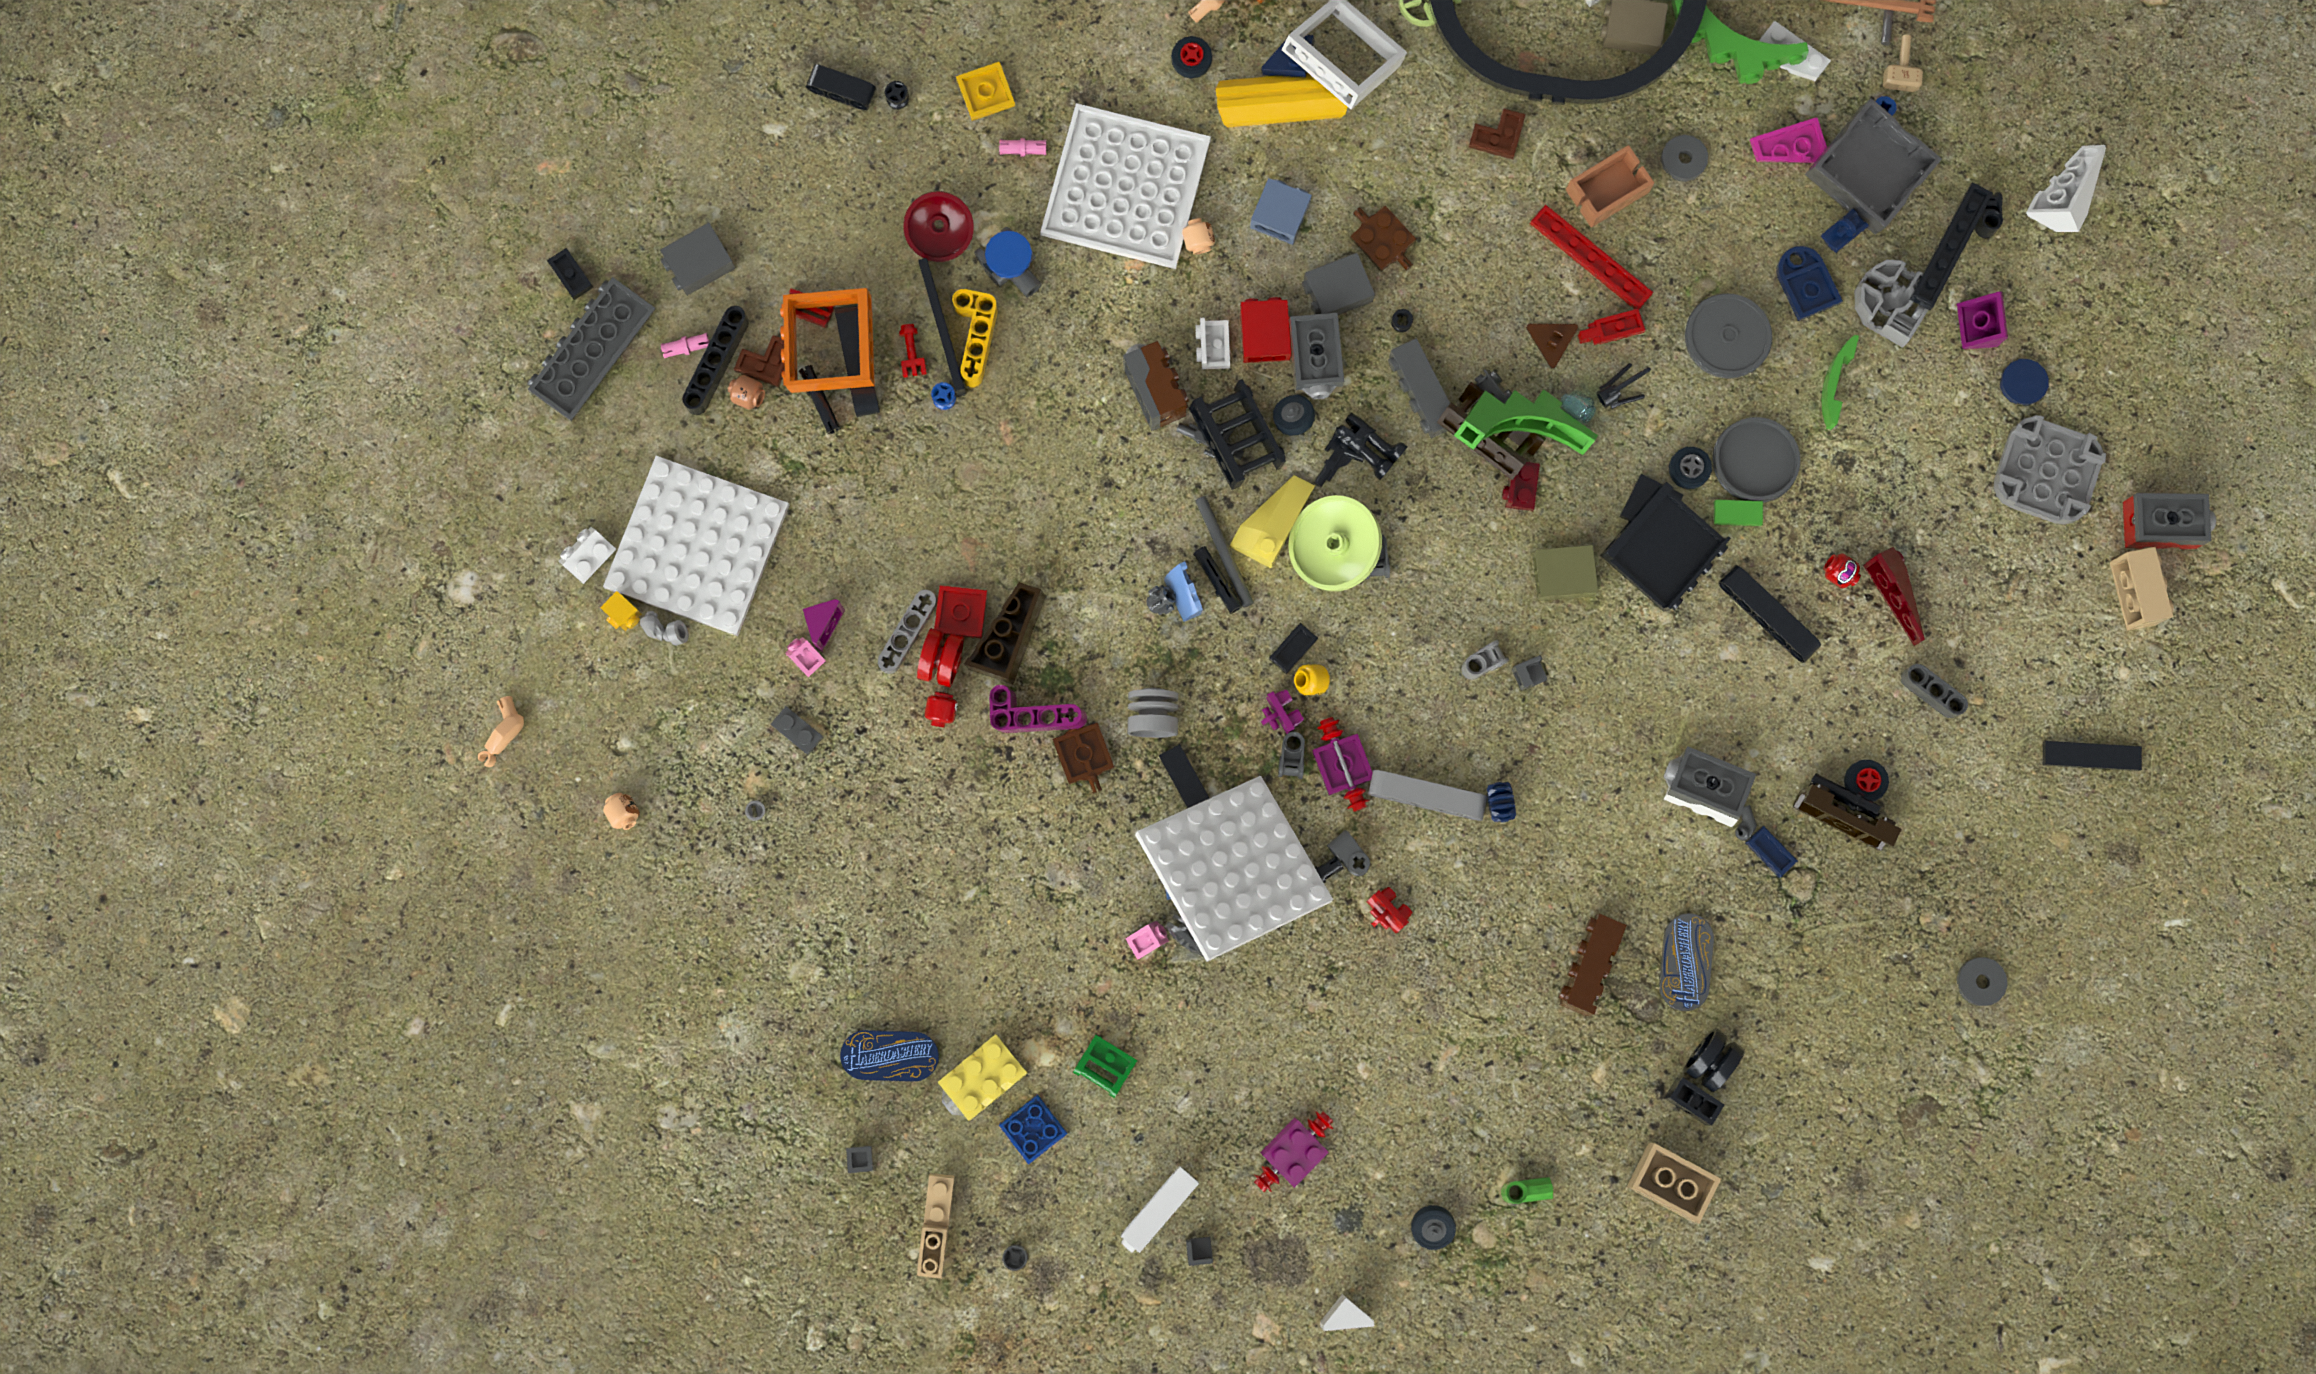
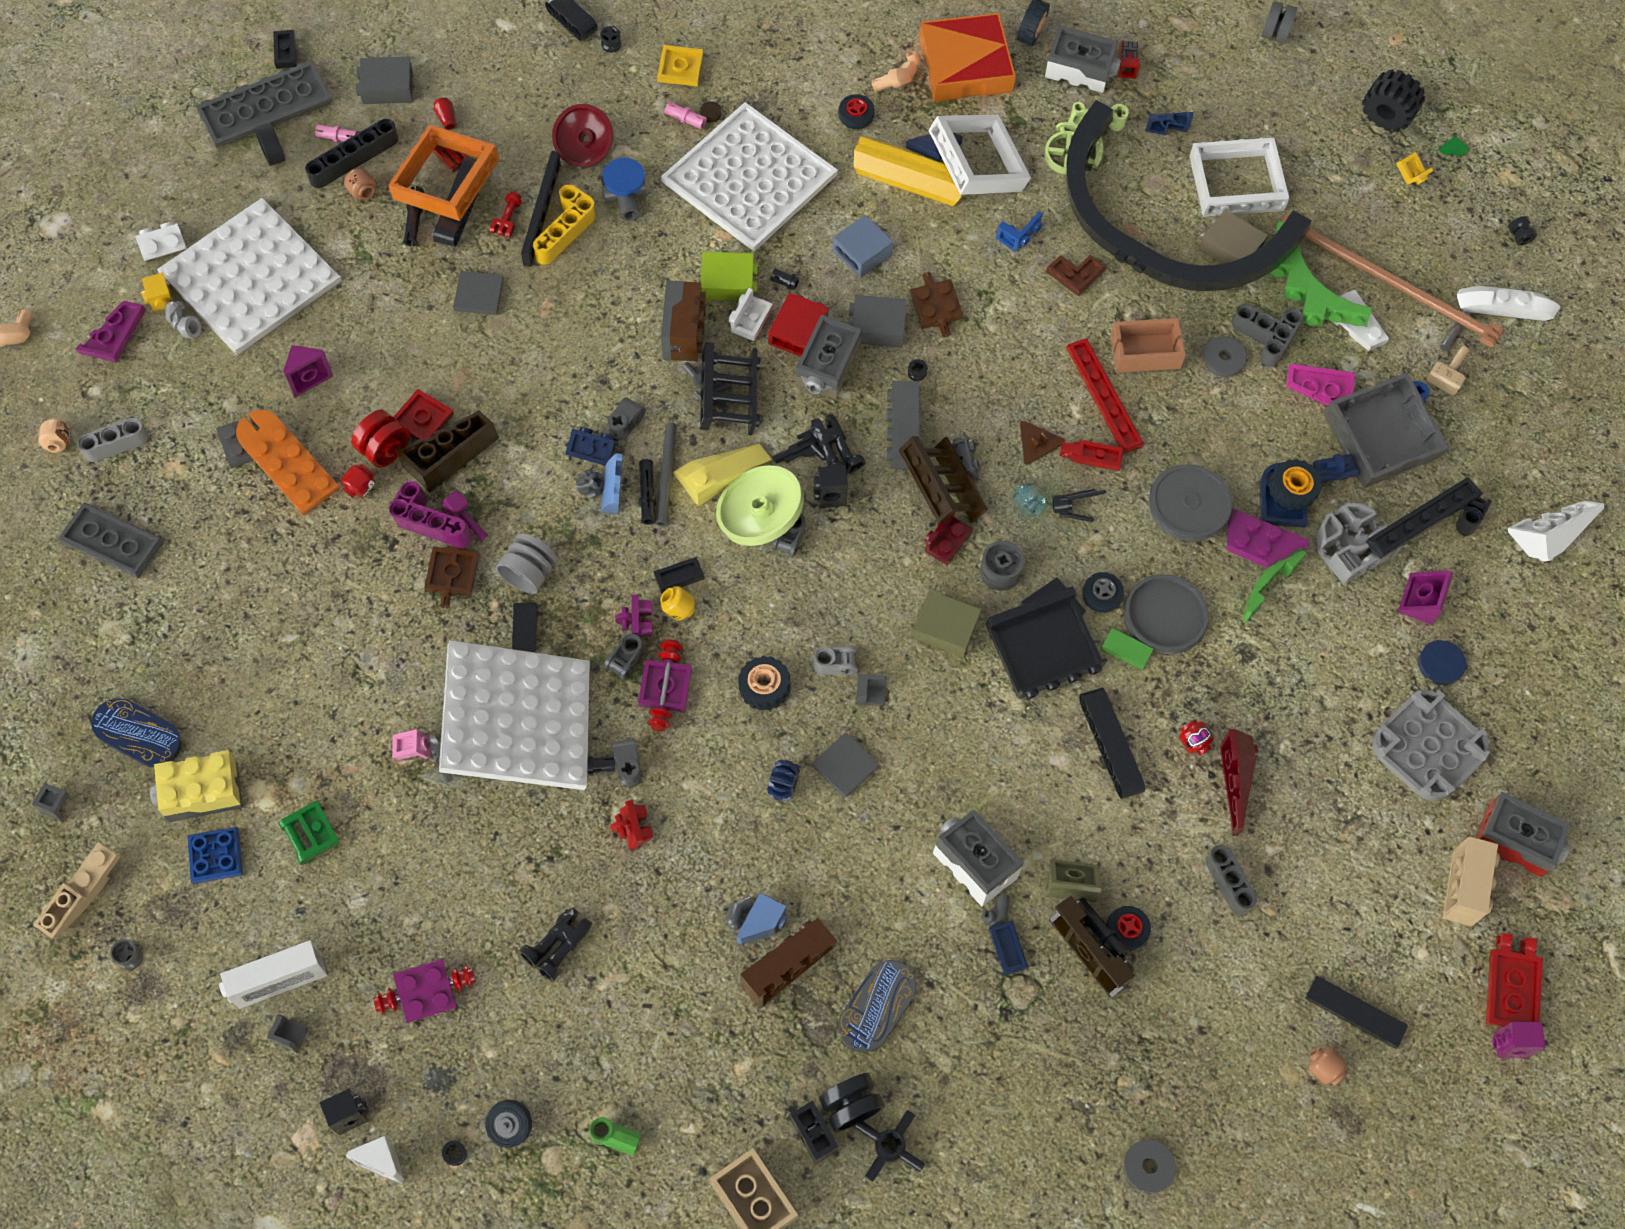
camera: 25 degrees right, 15 degrees down
copper tile [734,335,785,388] -> none
light grey hinge [745,801,765,821] -> none
bright pink bracket [785,637,826,677] -> none
light grey beam [878,590,937,674] -> none
blue wheel [931,382,956,410] -> none
light nougat head [1182,218,1215,255] -> none
black wheel [1273,395,1315,436] -> none
light grey beam [1368,770,1487,821] -> none
bright green arch [1454,389,1598,455] -> none
none -> dark grey tile [58,502,164,579]
none -> magenta wing [75,301,146,363]
none -> light grey beam [77,418,148,462]
none -> orange plate [236,410,340,516]
none -> black tyre [254,122,285,166]
none -> black brick [319,1089,369,1135]
none -> red cone [433,97,456,130]
none -> magenta piece [441,491,488,541]
none -> black bush [442,1140,467,1166]
none -> dark grey tile [453,271,504,315]
none -> black piece [518,907,592,982]
none -> dark blue bracket [565,426,619,466]
none -> dark grey piece [608,397,646,441]
none -> dark brown tile [701,101,721,122]
none -> lime brick [701,252,758,301]
none -> dark grey arm [725,896,754,930]
none -> medium blue slope [737,893,788,945]
none -> black wheel [738,656,791,711]
none -> black pin [770,268,799,290]
none -> dark grey tile [812,732,879,798]
none -> black brick [813,465,848,508]
none -> black bar [855,1110,925,1182]
none -> dark grey wheel [980,541,1024,591]
none -> blue bracket [996,211,1043,252]
none -> olive slope [1047,859,1102,902]
none -> magenta wing [1227,508,1309,568]
none -> dark grey beam [1231,304,1303,367]
none -> black wheel [1268,459,1322,511]
none -> nougat head [1308,1047,1347,1086]
none -> red tile [1486,933,1543,1027]
none -> magenta brick [1492,1022,1546,1058]

